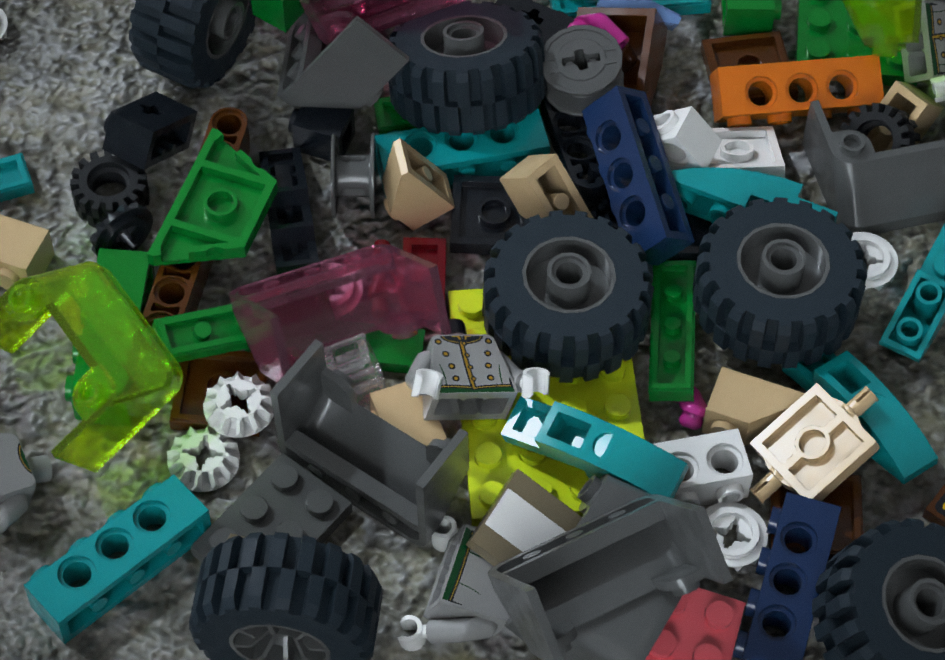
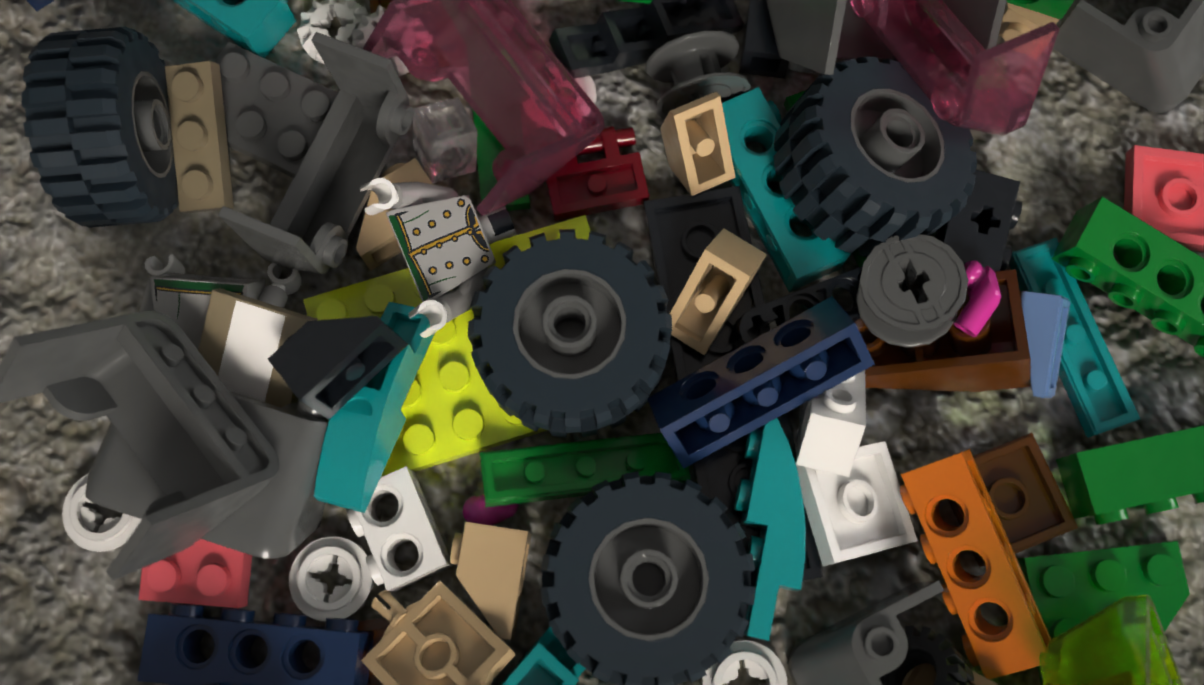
camera: 80 degrees right, 20 degrees up
none -> black slope [268,316,408,419]

